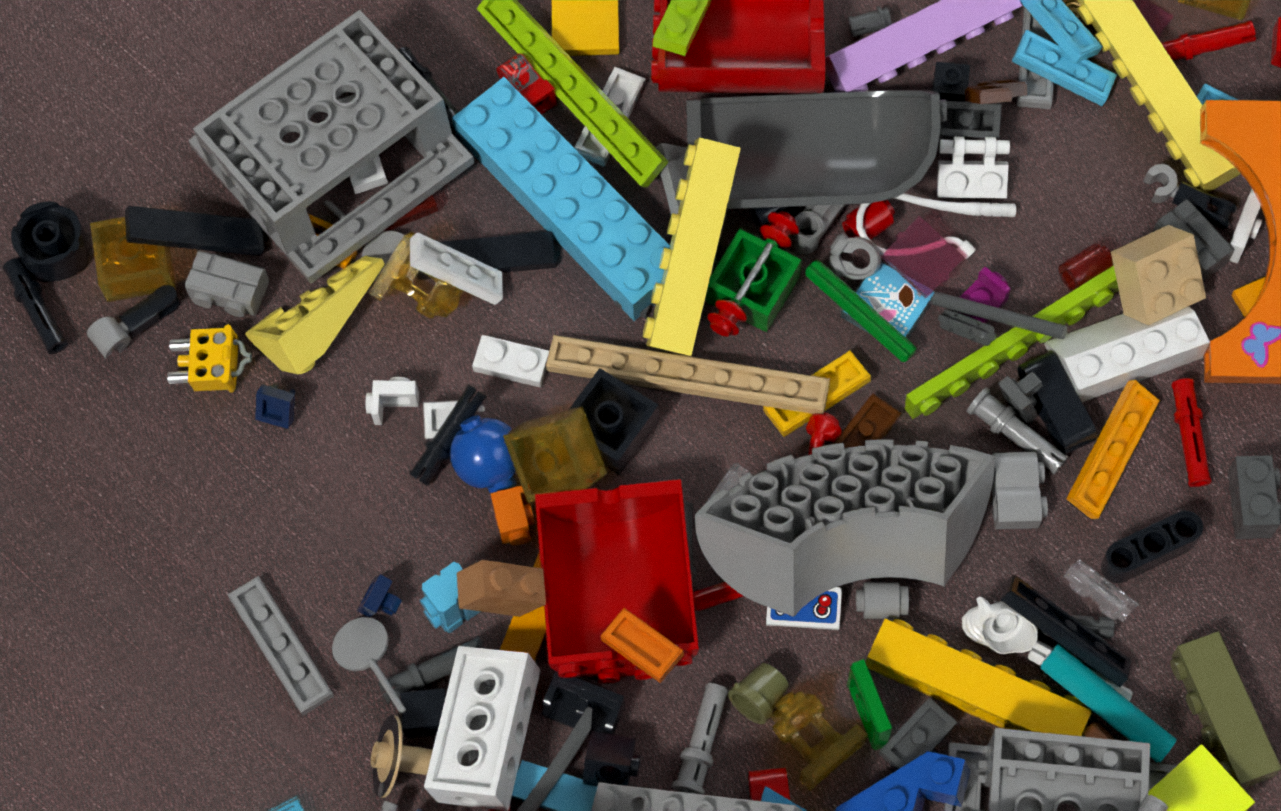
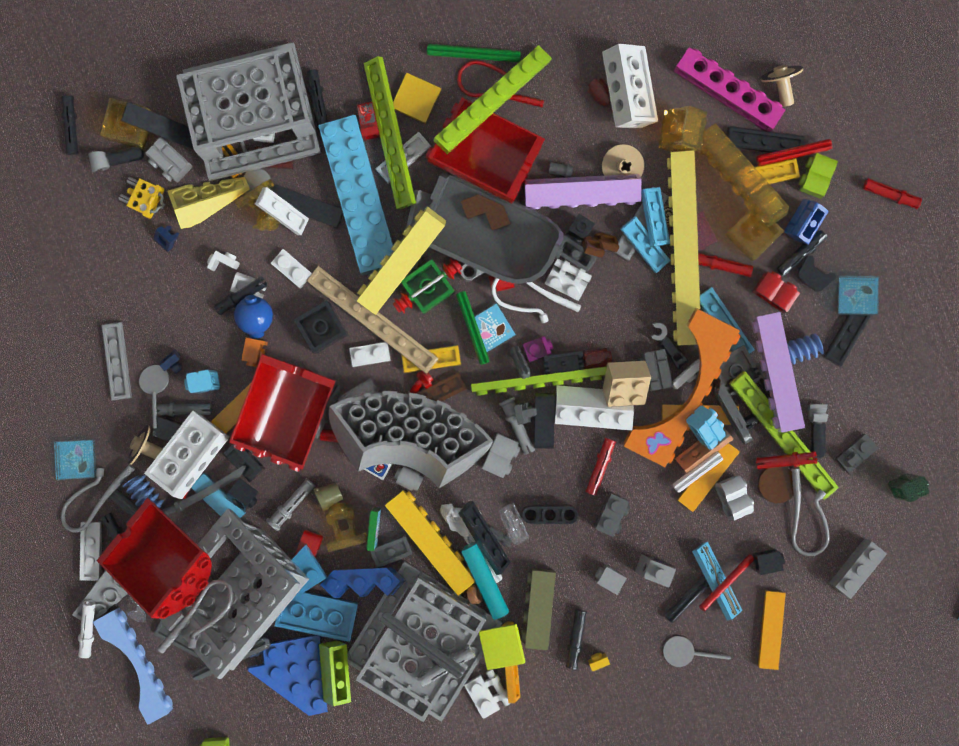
camera: 20 degrees right, 20 degrees up
black brick [11,201,90,282] -> none
medium nougat brick [457,560,546,617] -> none
clear yellow brick [503,406,607,503] -> none
orange tile [601,608,684,683] -> none
light grey piece [829,232,881,280] -> none
clear pink piece [881,216,964,298] -> none
dark grey bar [932,291,1067,339] -> none
light orange tile [1066,380,1160,519] -> none
none -> white plate [349,342,391,367]
none -> reddish brown tile [461,194,511,231]
none -> black hinge [543,351,584,375]

